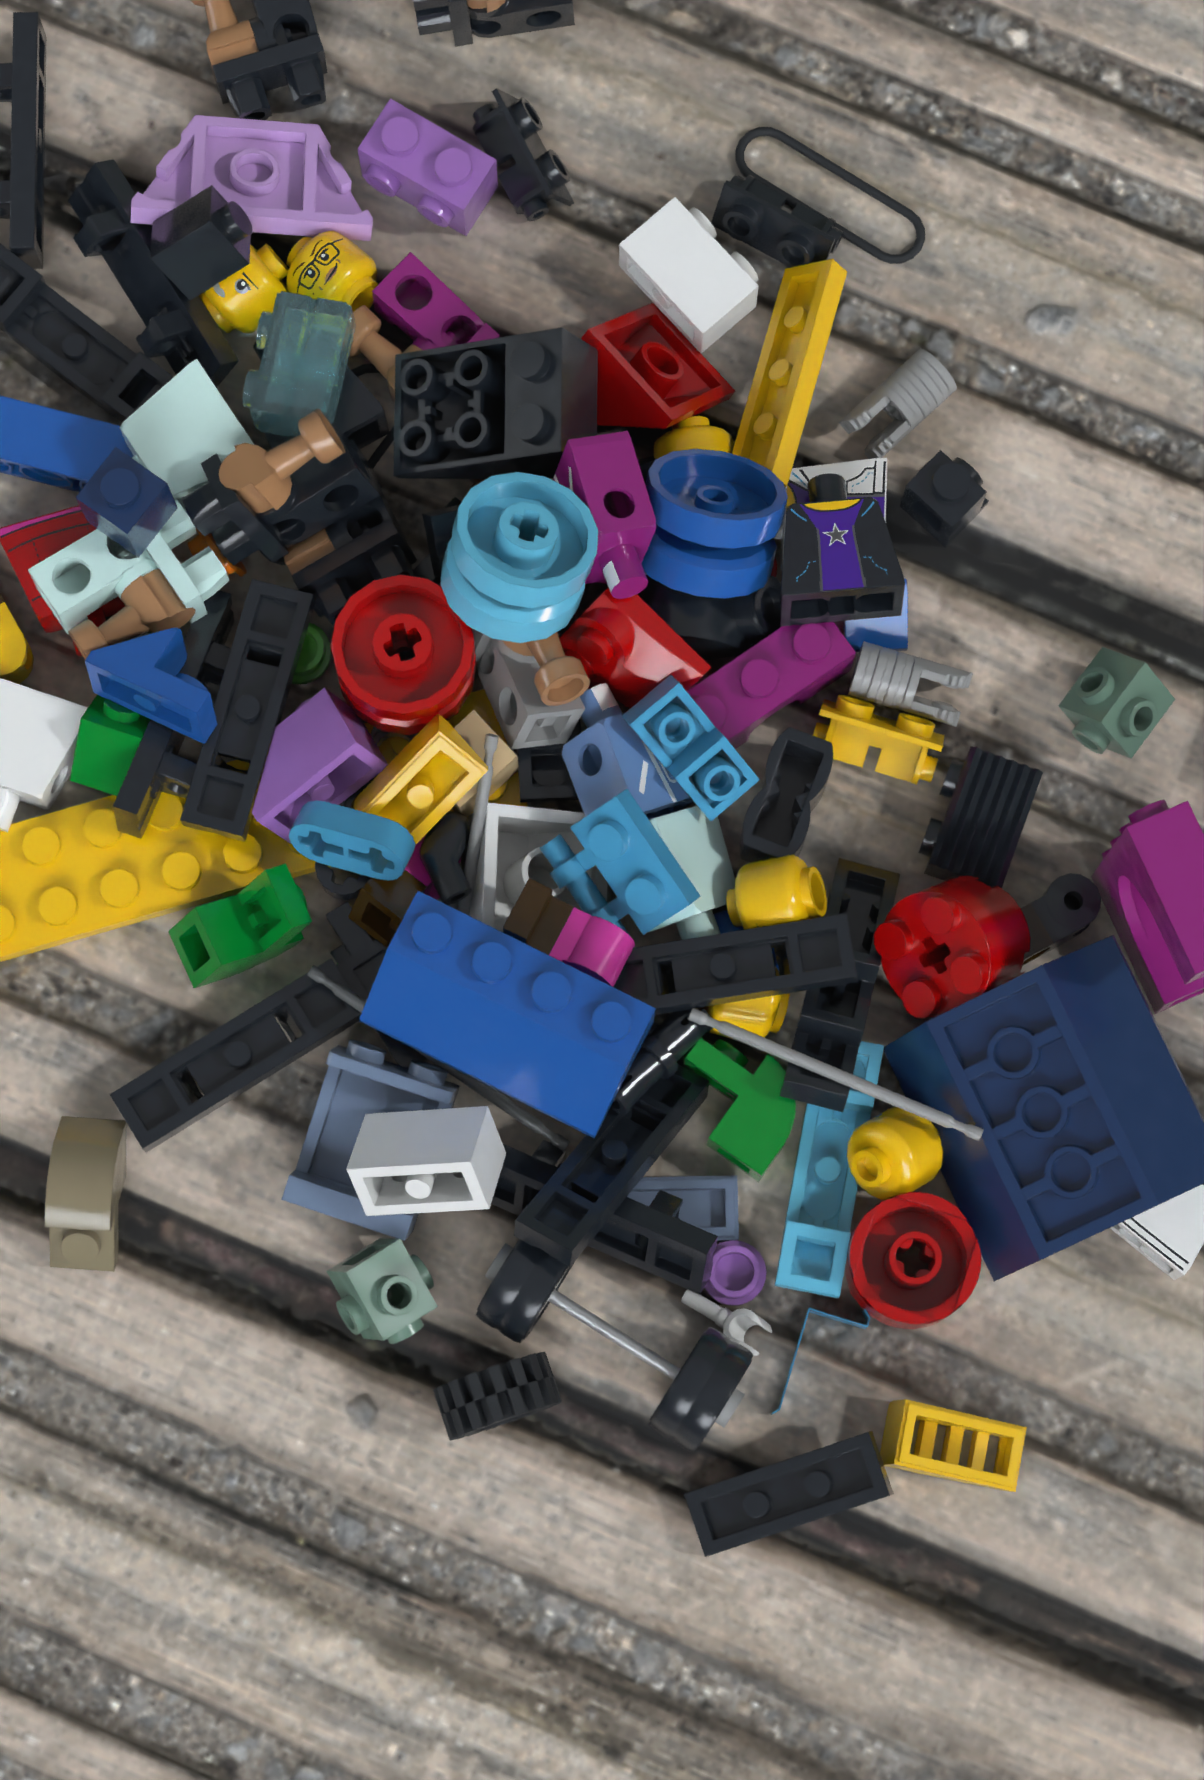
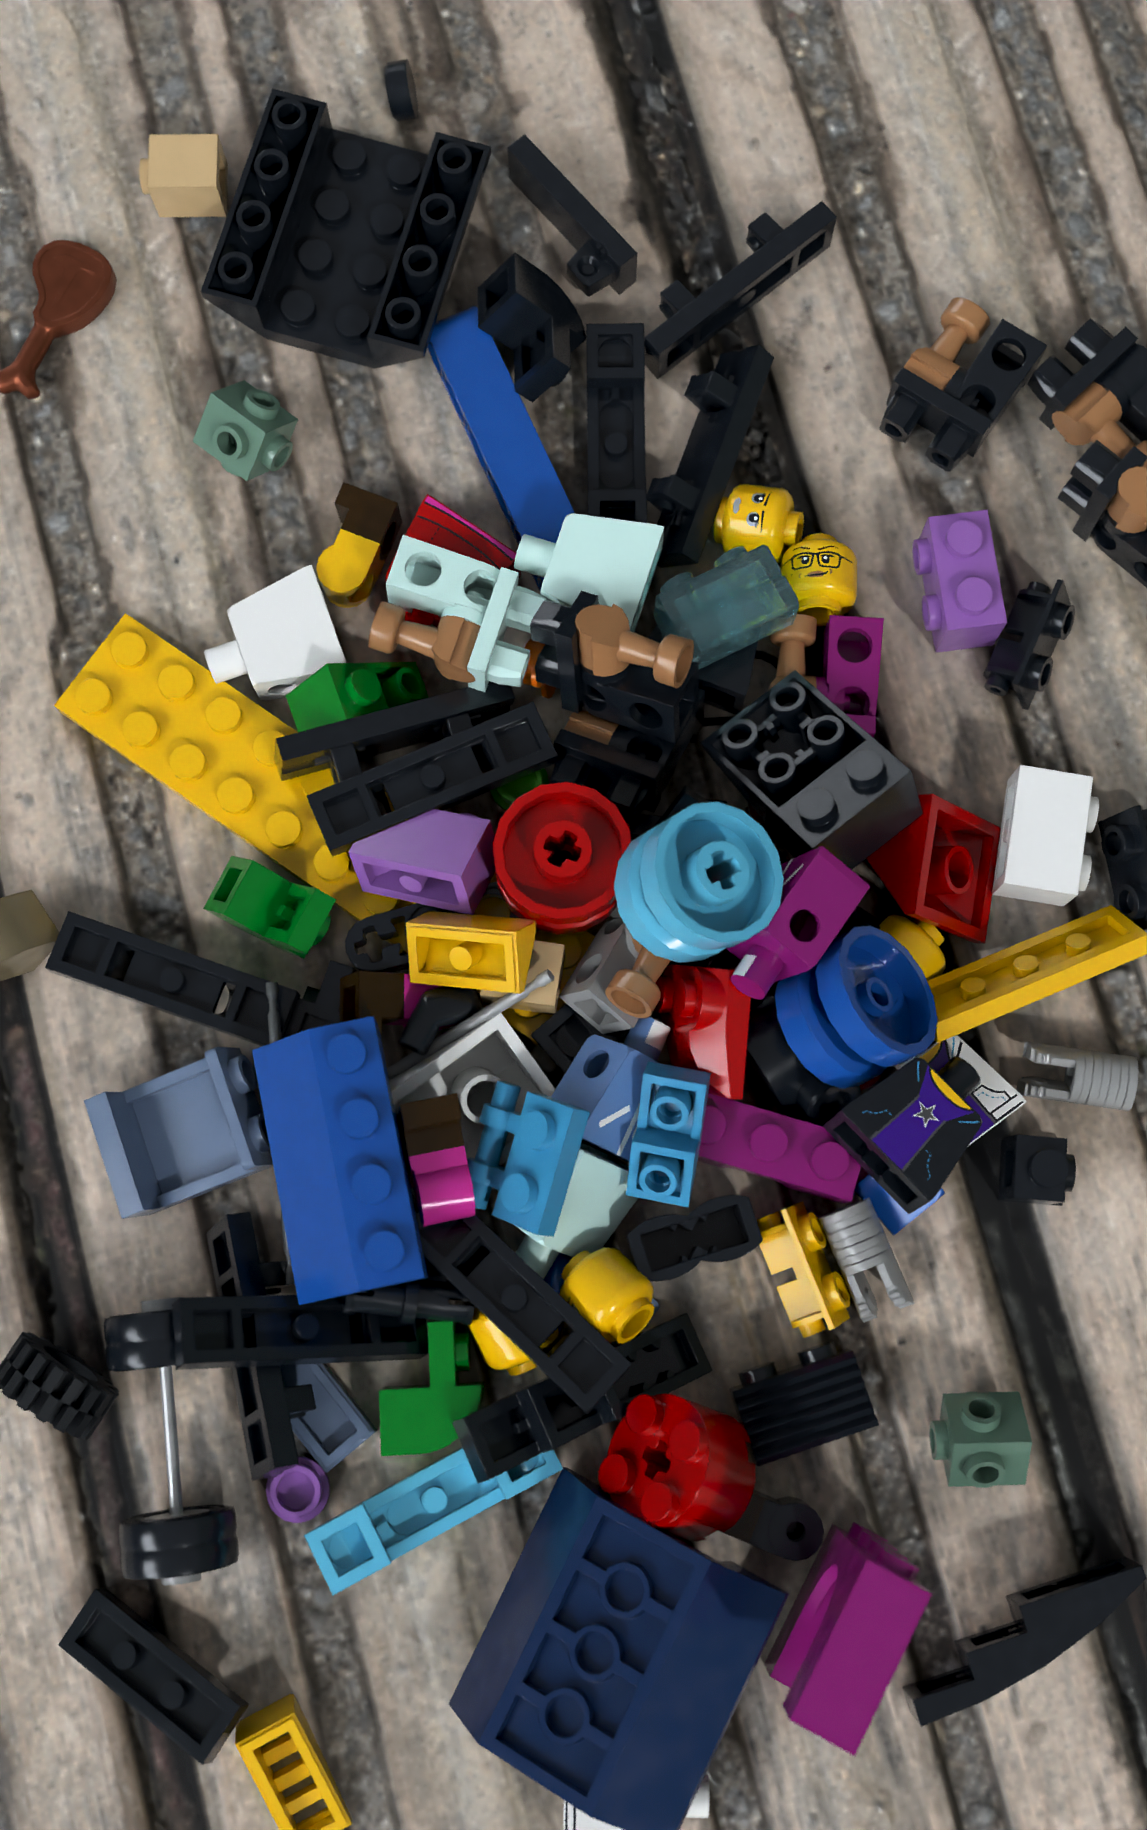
camera: 55 degrees right, 0 degrees up
dark blue brick [76,447,178,558] -> none
blue slope [85,627,217,744] -> none
lavender wing [131,115,373,241] -> none
black brick [150,185,252,300] -> none
dark azure beam [289,800,416,881] -> none
sand green brick [326,1238,438,1344] -> none
white brick [346,1106,506,1216] -> none
white hand [681,1289,772,1356] -> none
light grey piece [688,1008,984,1141] -> none
dark azure piece [771,1308,870,1415] -> none
red brick [845,1192,982,1329] -> none
yellow head [847,1107,944,1200] -> none

